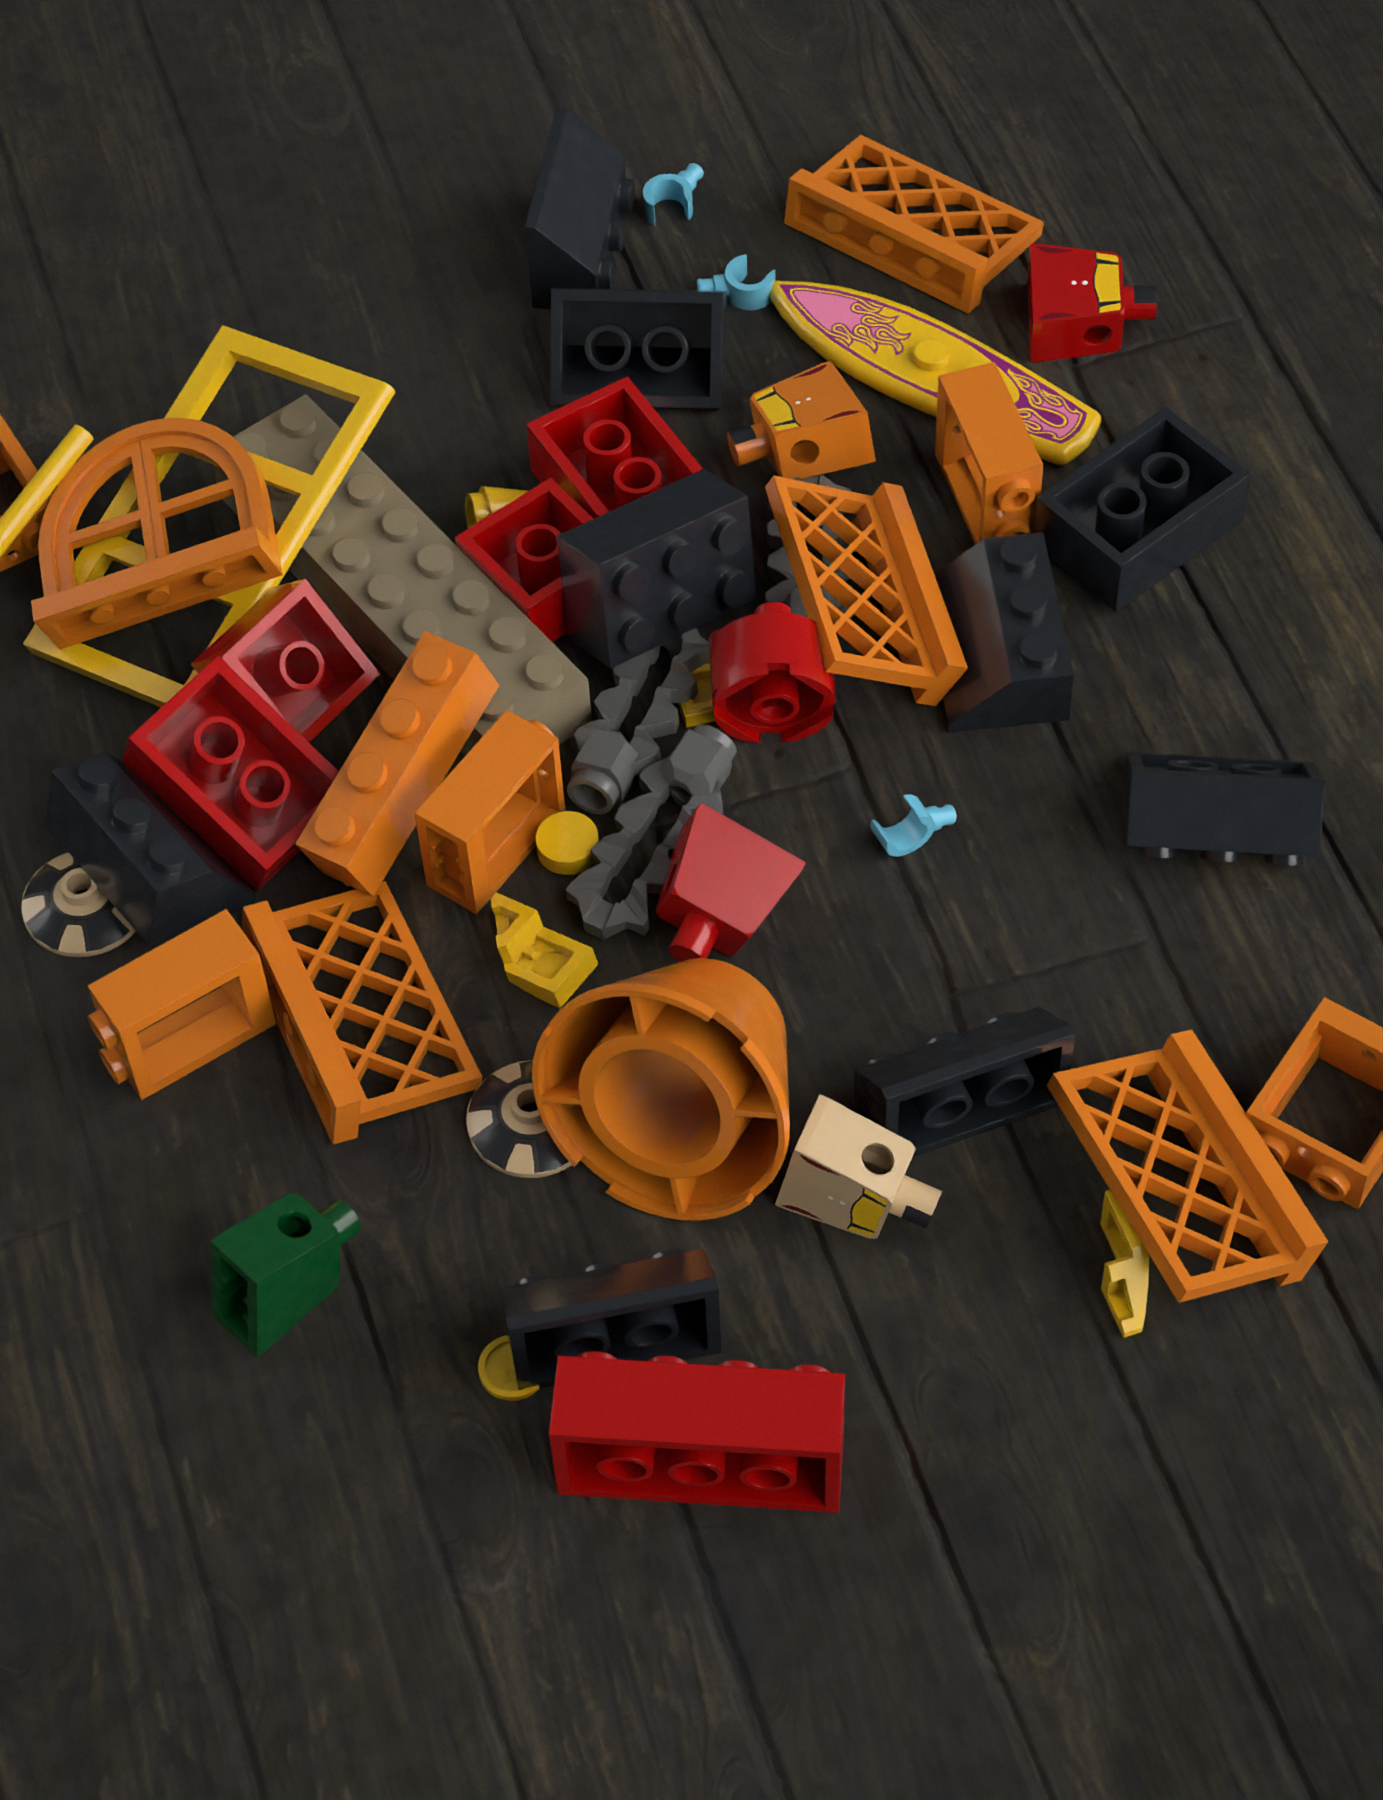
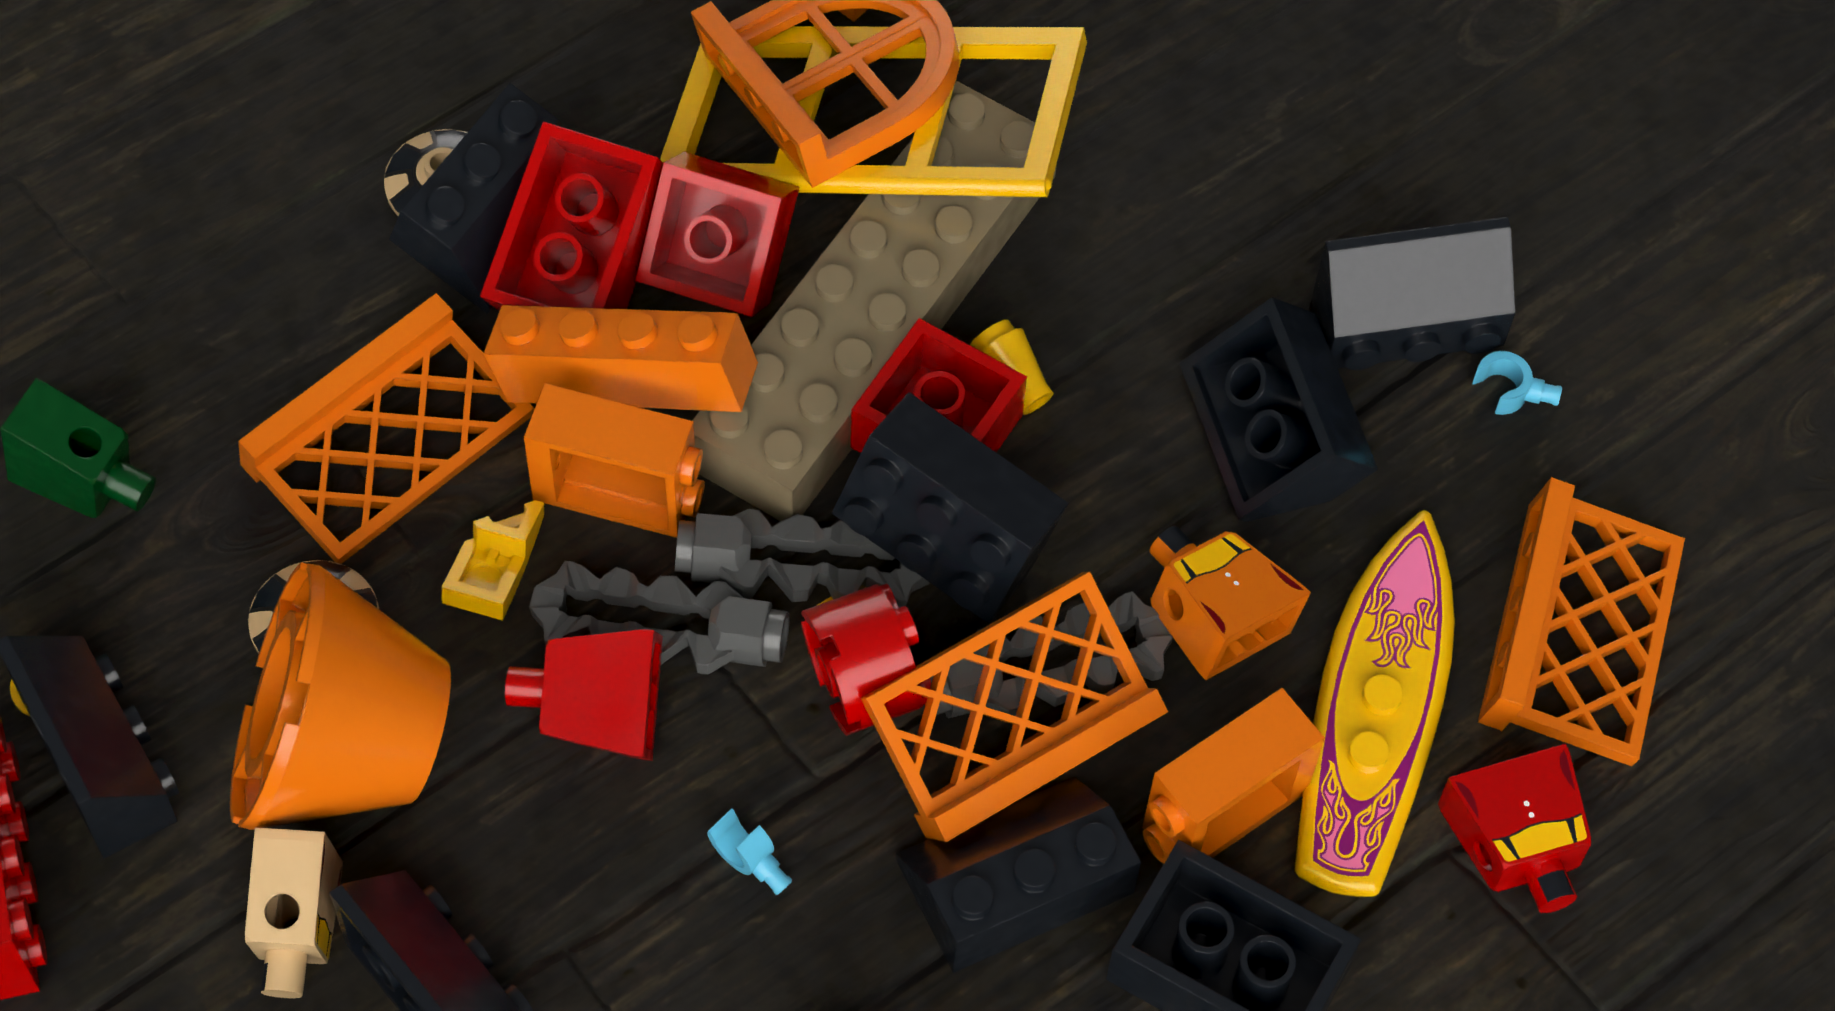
camera: 65 degrees right, 5 degrees up
orange window [87,909,276,1101] -> none
red brick [526,376,703,519] -> none
yellow tile [536,811,599,875] -> none
medium azure piece [697,254,775,310] -> none

